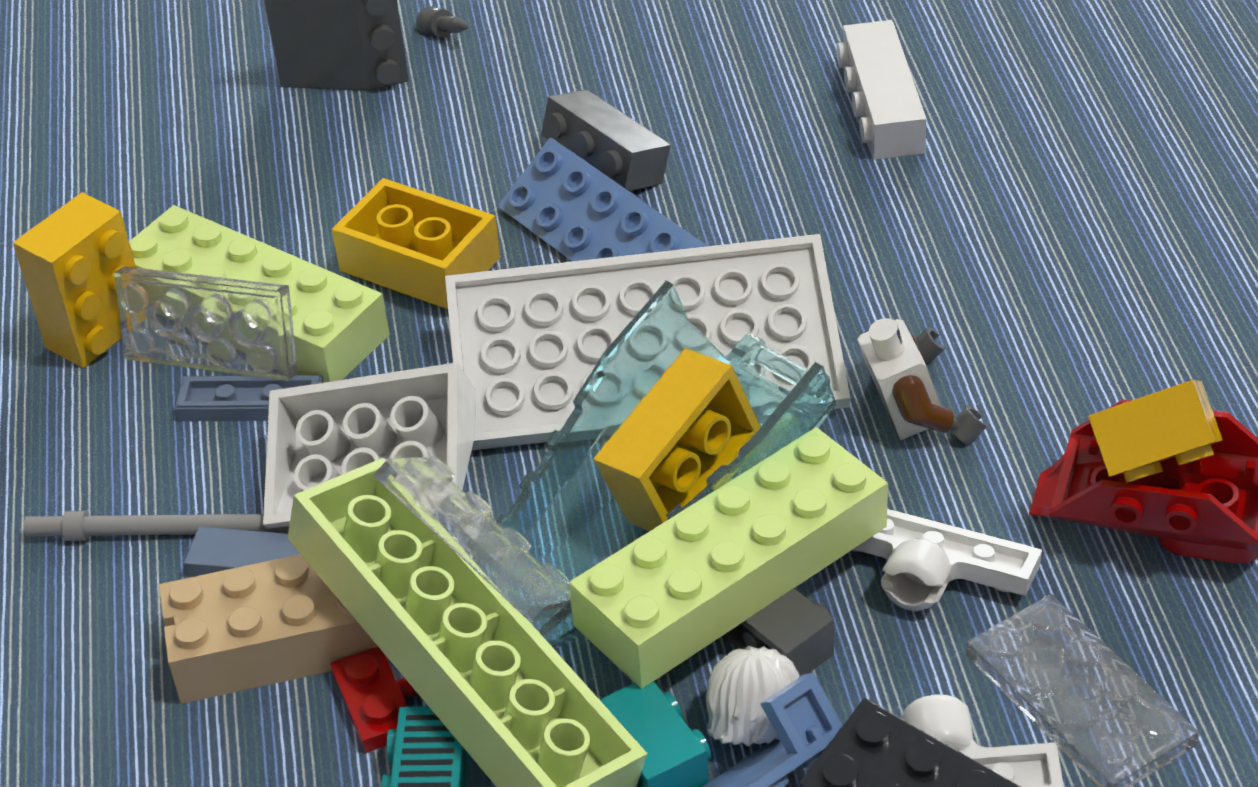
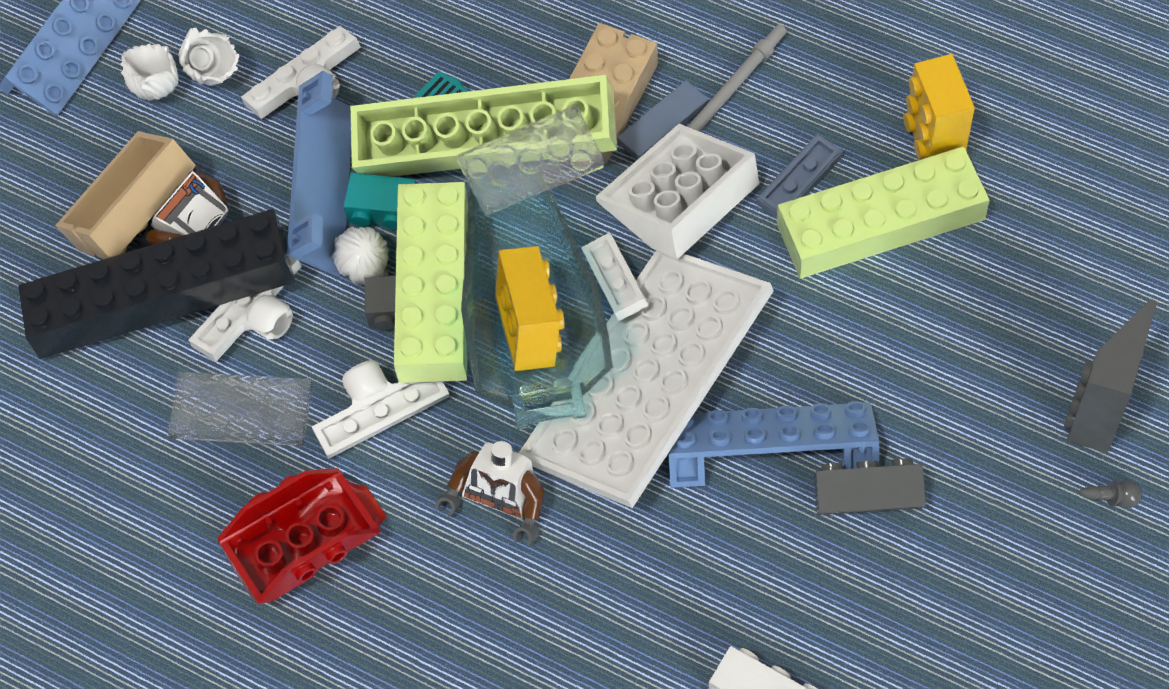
camera: 130 degrees right, 20 degrees up
clear plate [114,266,298,381] -> none
yellow brick [331,178,501,309] -> none
yellow brick [1088,380,1223,483] -> none
none -> white plate [581,232,649,321]

